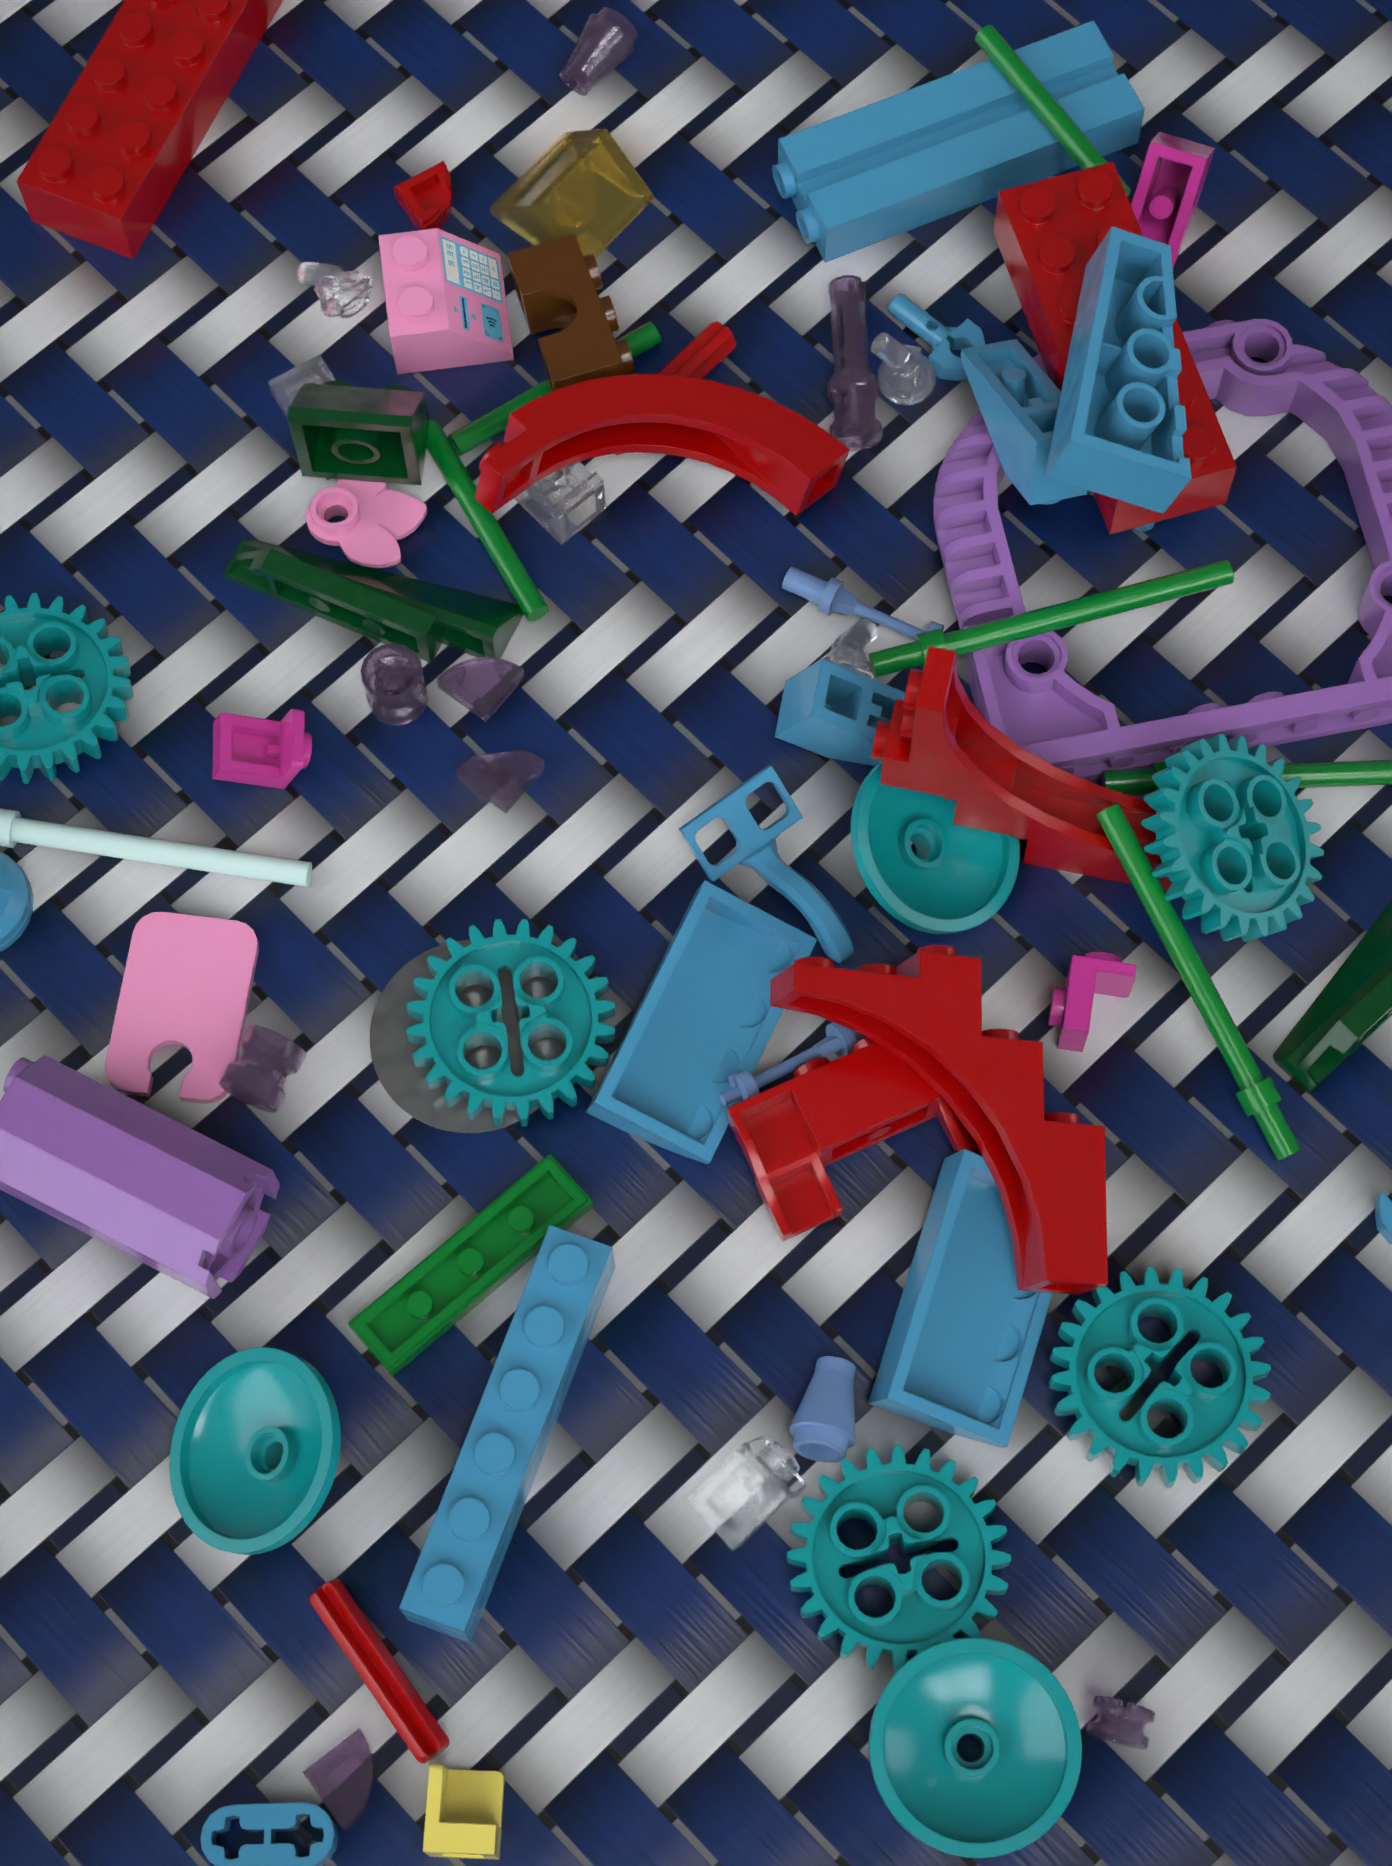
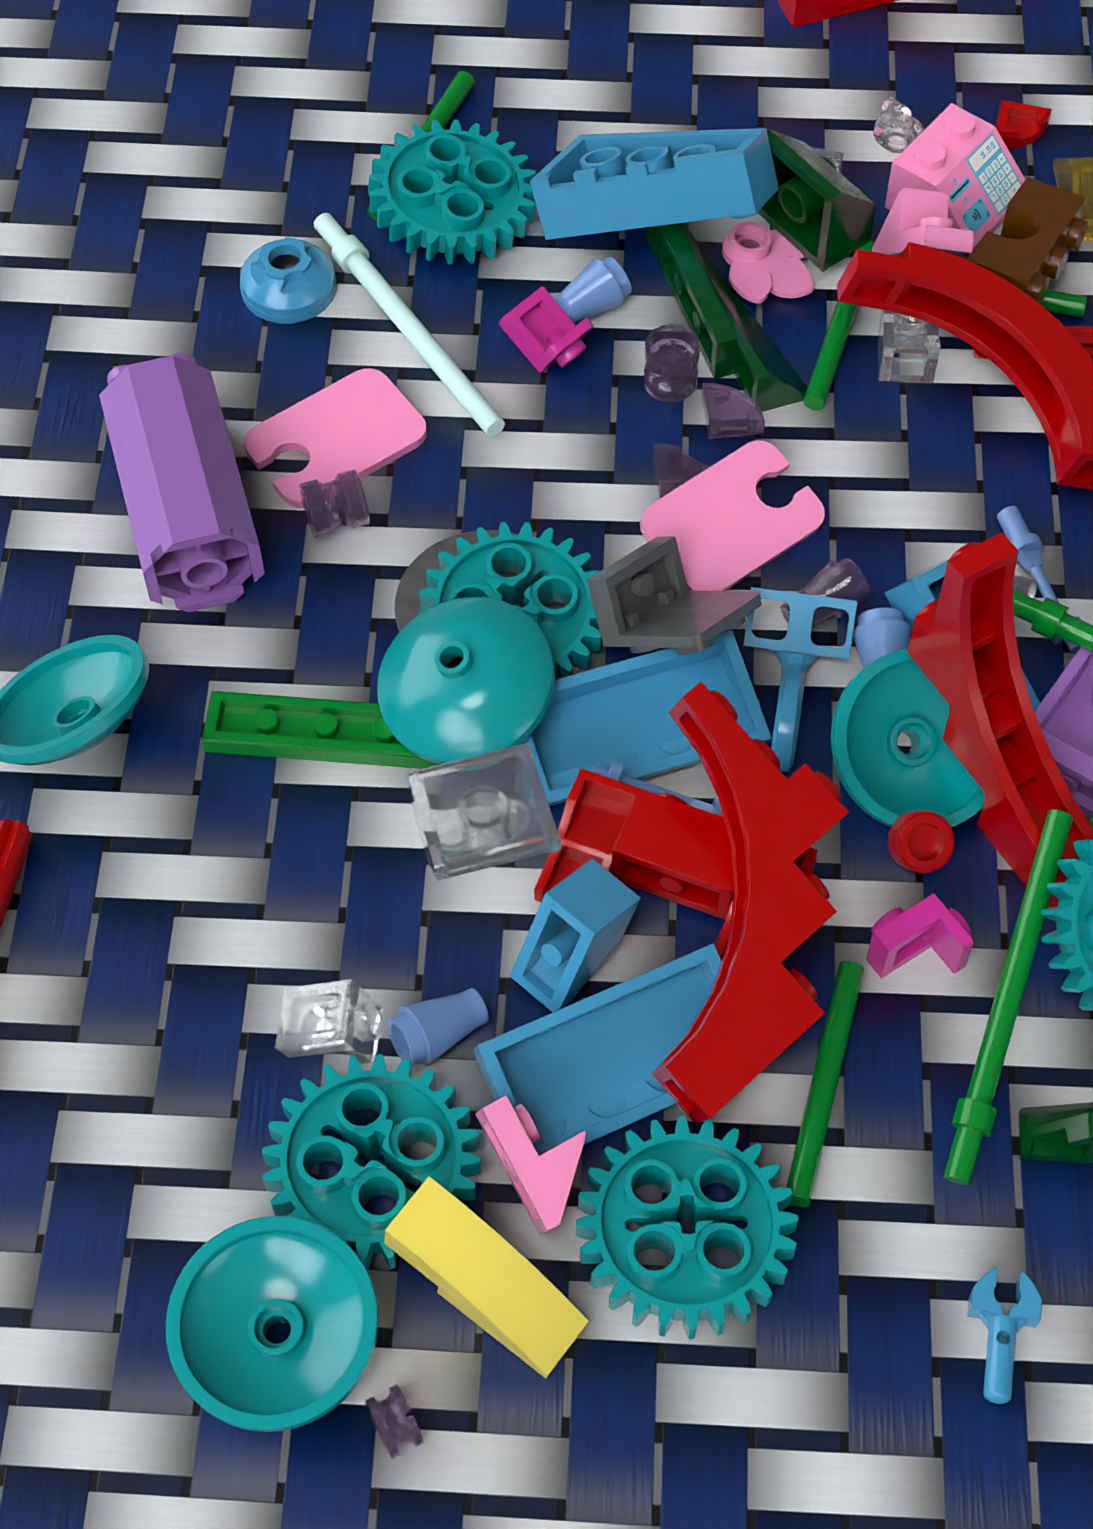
camera: 45 degrees right, 10 degrees down
dark azure brick [399,1225,615,1644] -> none
none -> teal dish [377,597,556,766]
none -> light yellow slope [384,1176,589,1379]
none -> clear slope [407,743,562,881]
none -> bright pink slope [475,1096,586,1233]
none -> dark azure slope [510,858,641,1012]
none -> dark azure wedge [530,128,779,240]
none -> medium blue cone [554,256,632,324]
none -> dark grey bracket [587,536,762,655]
none -> bright pink piece [640,441,825,591]
none -> clear purple cone [780,557,871,628]
none -> green bar [786,961,864,1207]
none -> medium blue cone [853,608,911,667]
none -> bright pink slope [872,188,974,257]
none -> red tile [888,810,954,873]

